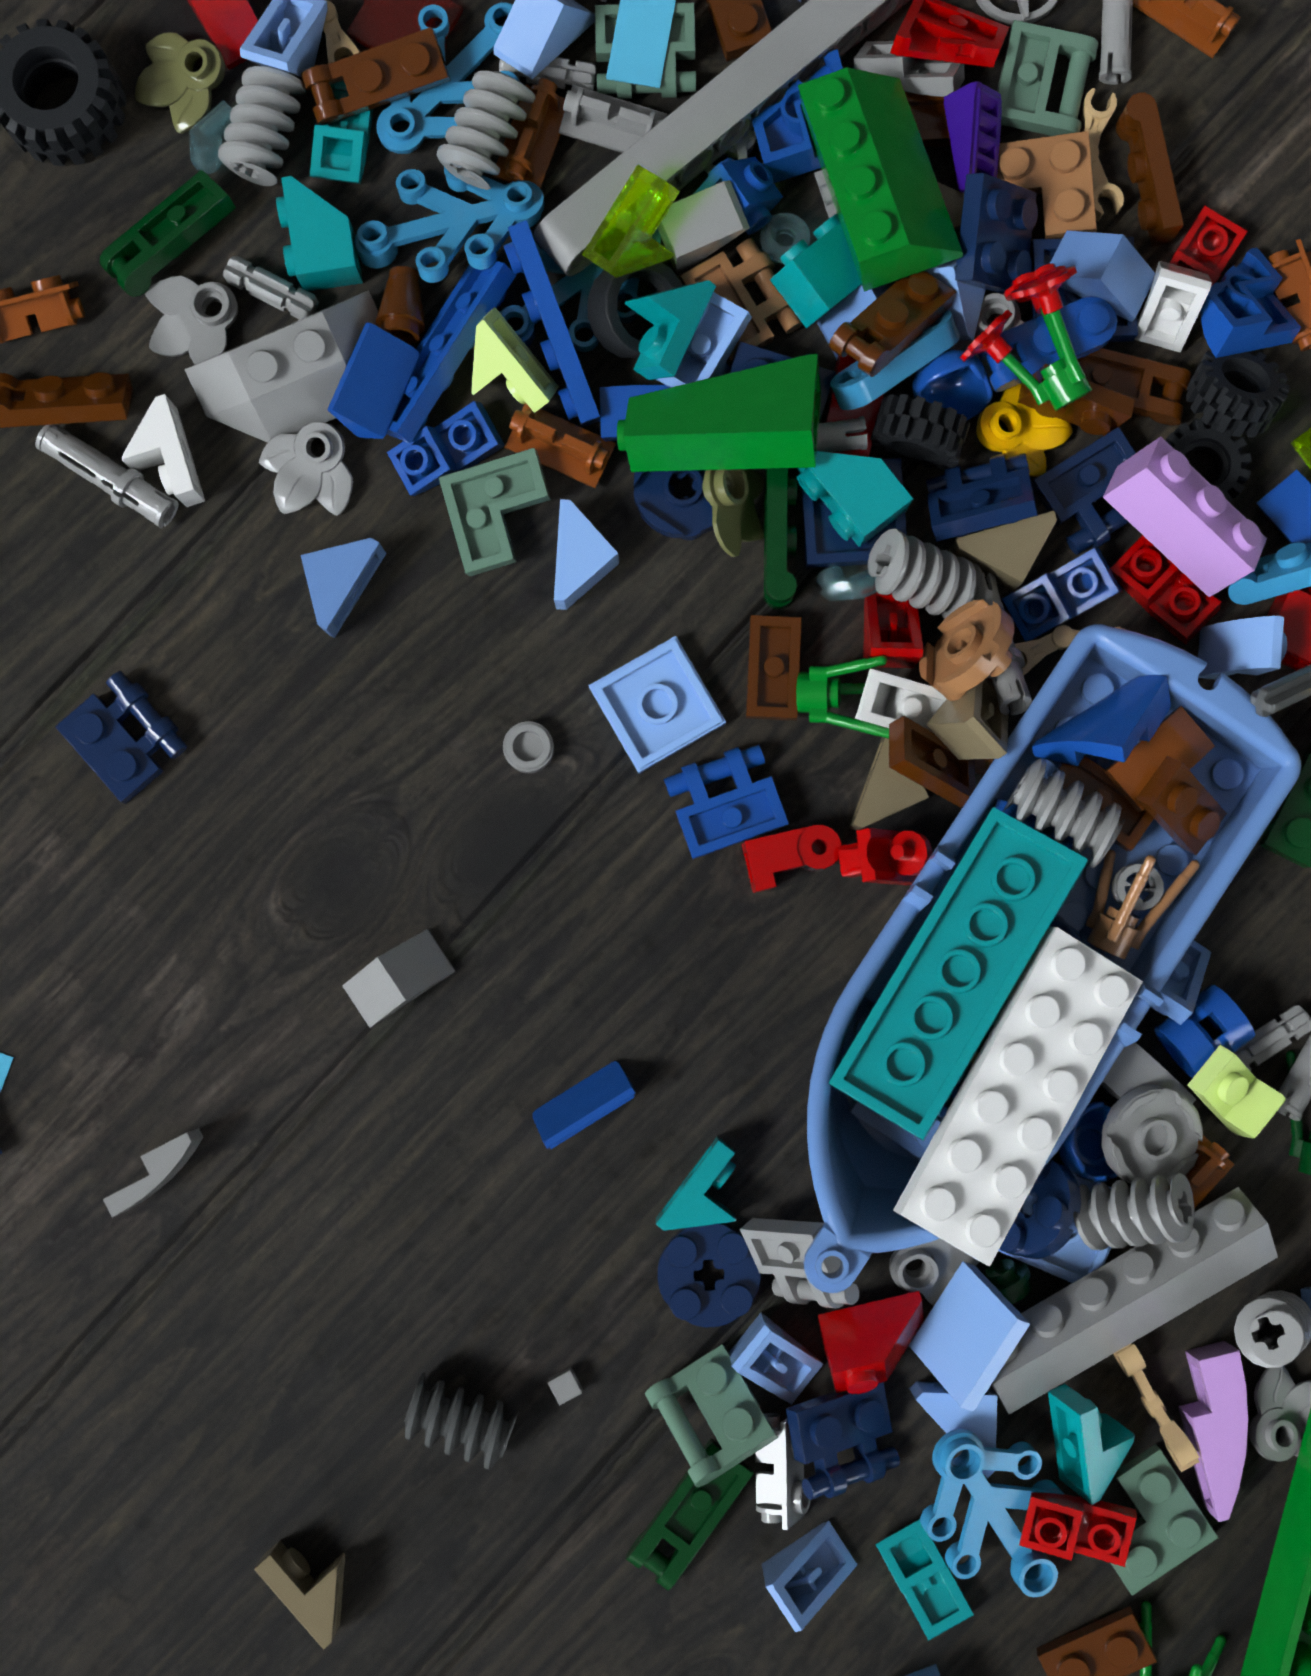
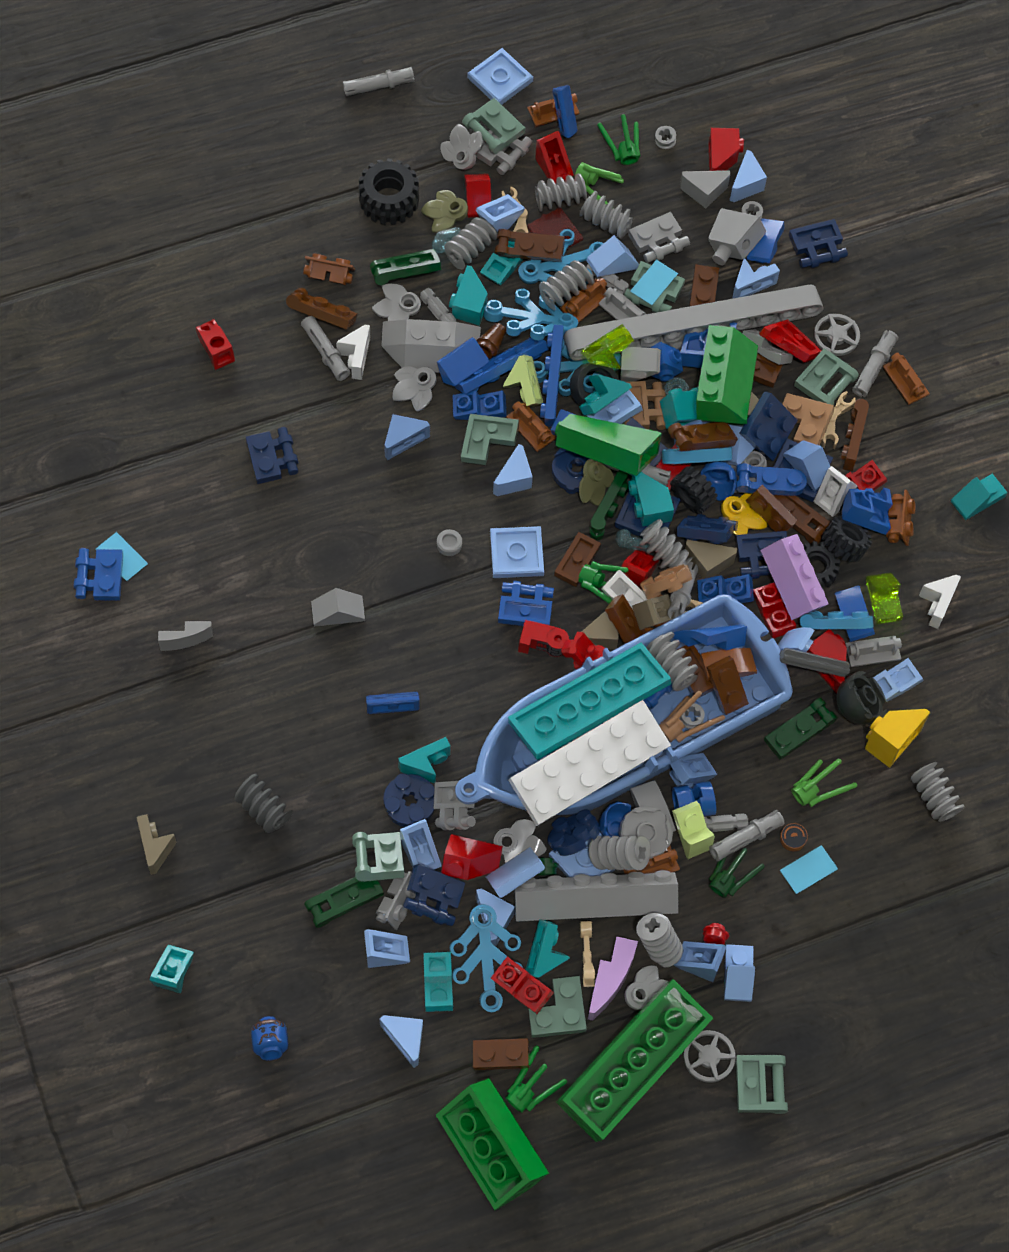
camera: 20 degrees right, 20 degrees down
light grey piece [547,1366,583,1406] -> none
dark purple slope [943,81,1002,193] -> none
plant [959,263,1092,411] -> none

